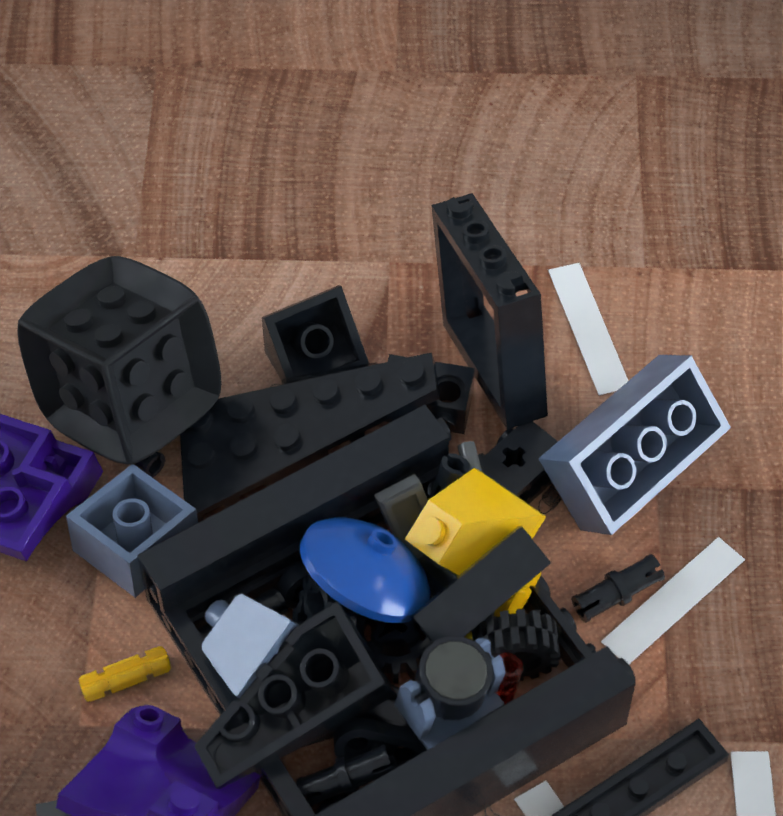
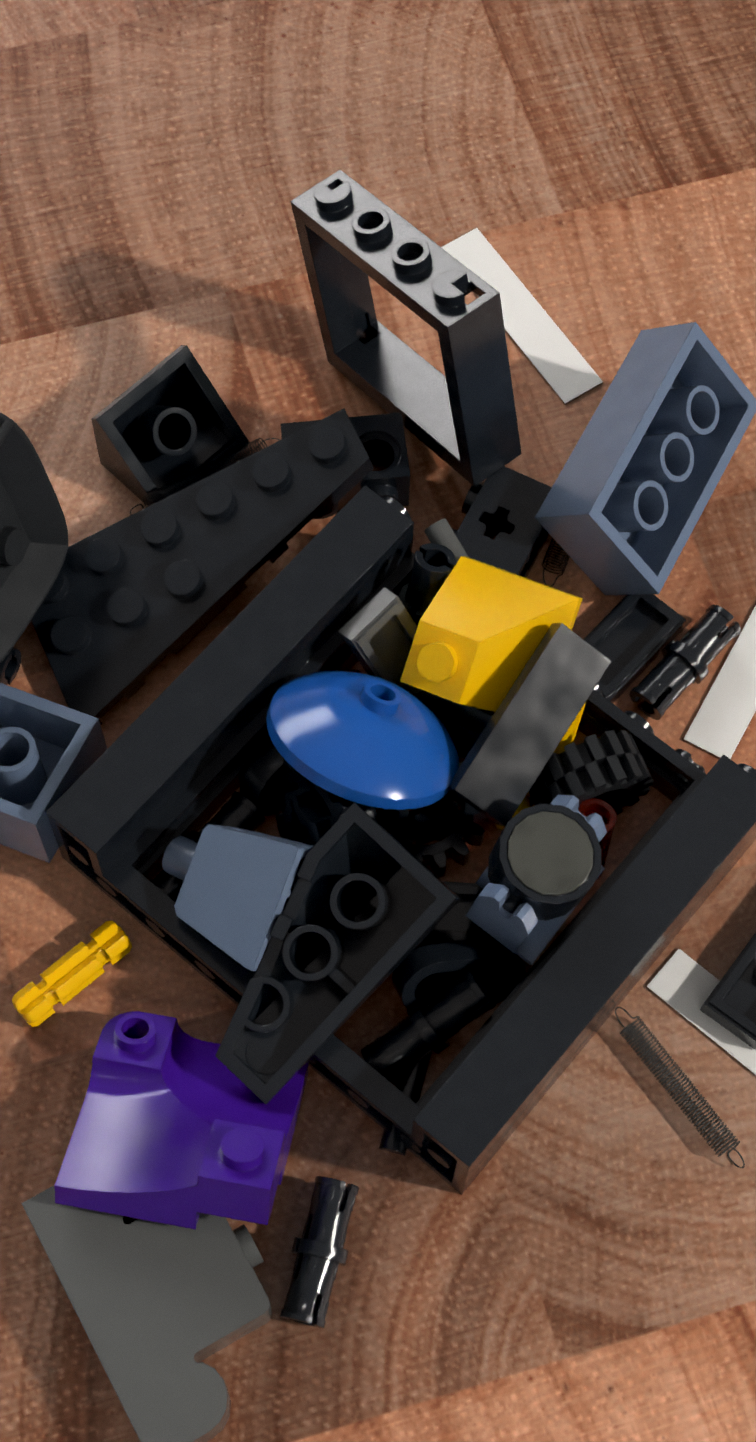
camera: 20 degrees left, 10 degrees up
none -> black tile [583,594,686,703]

